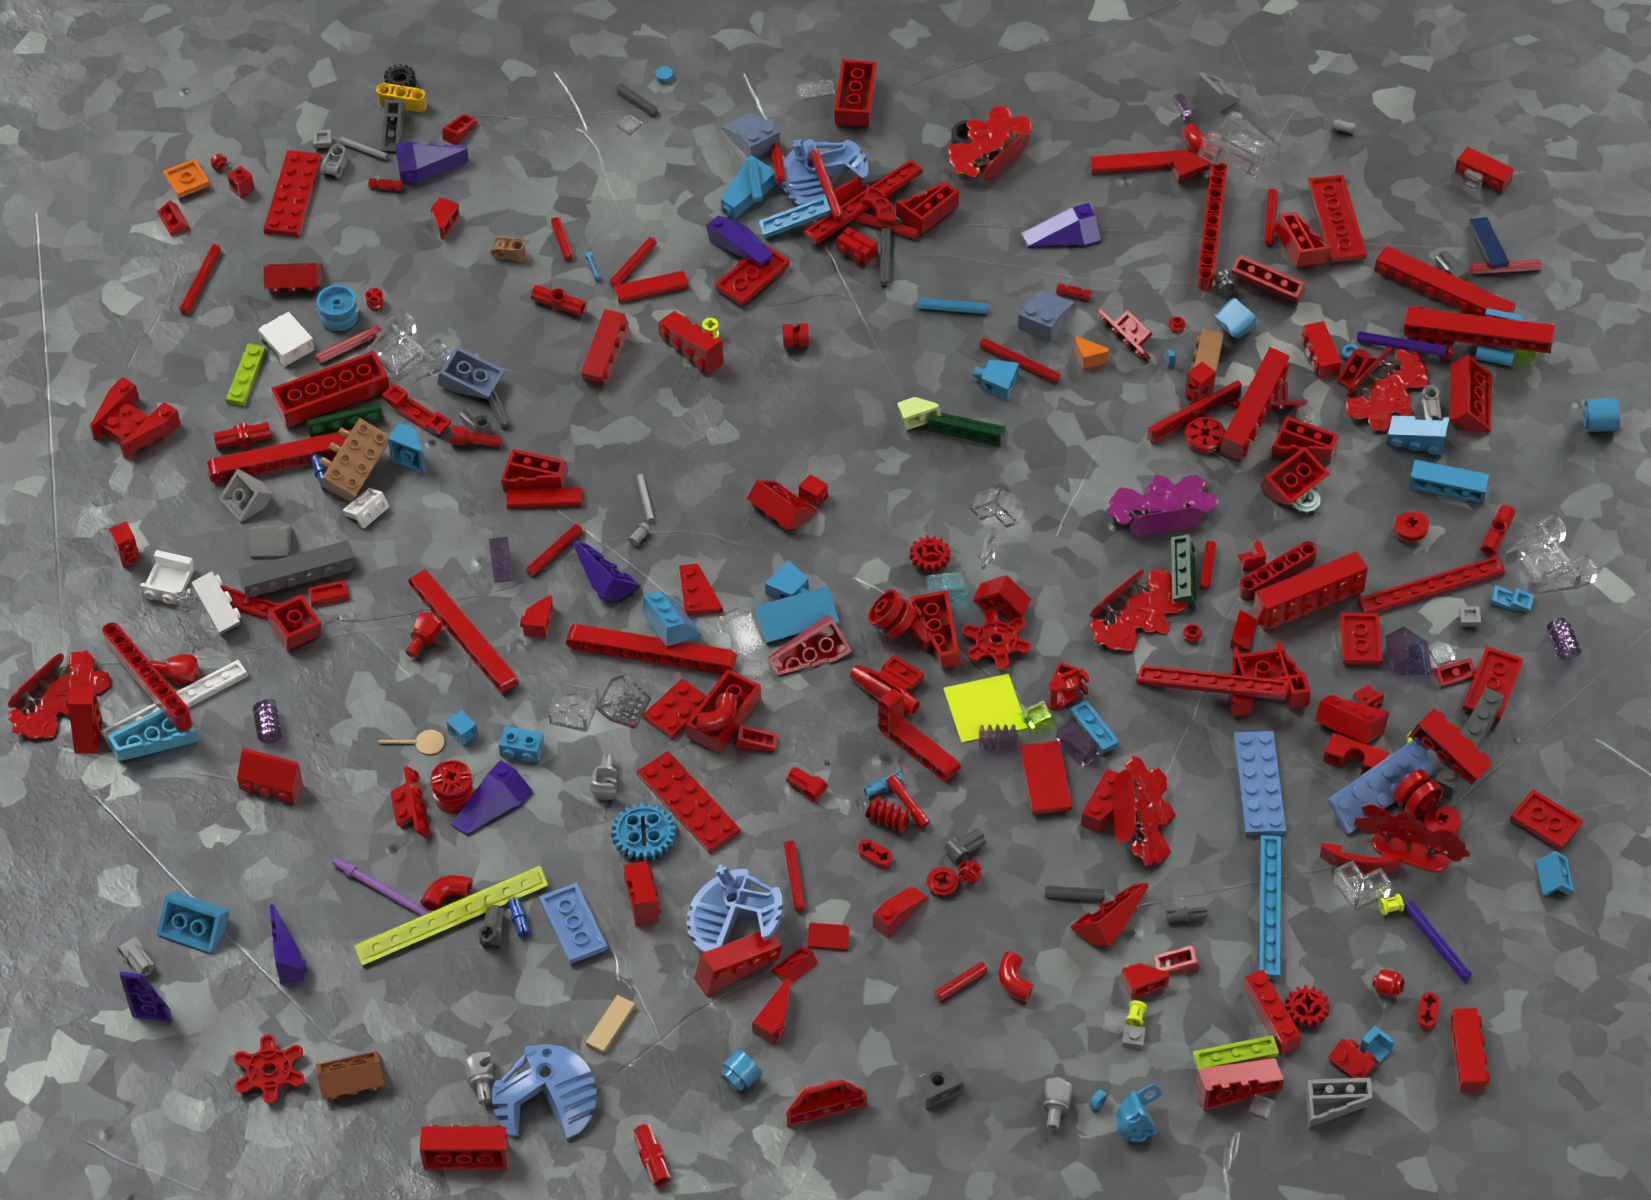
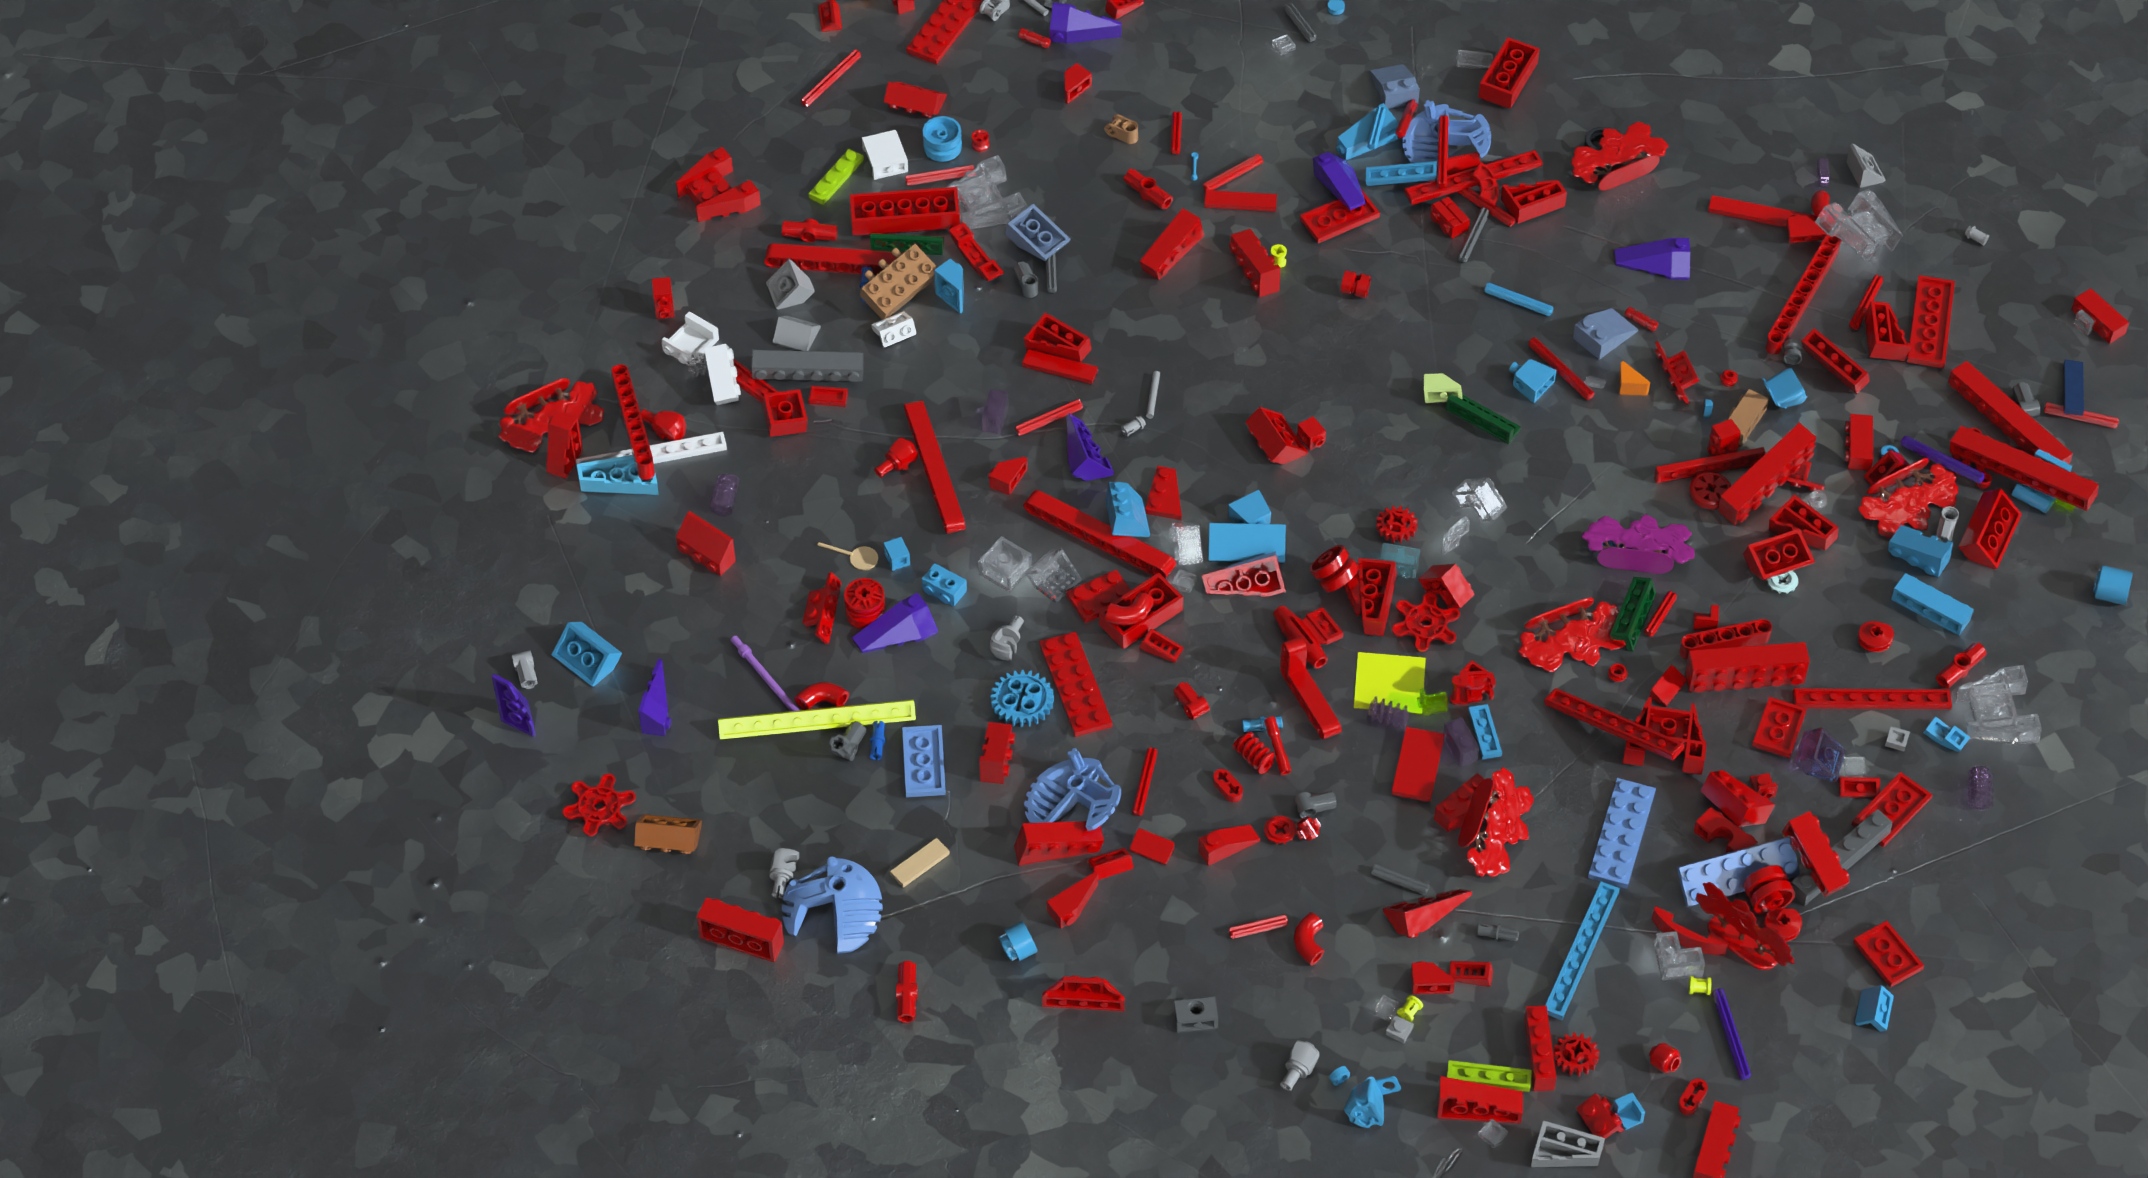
camera: 20 degrees right, 0 degrees up
red piece [449,425,502,448] -> none

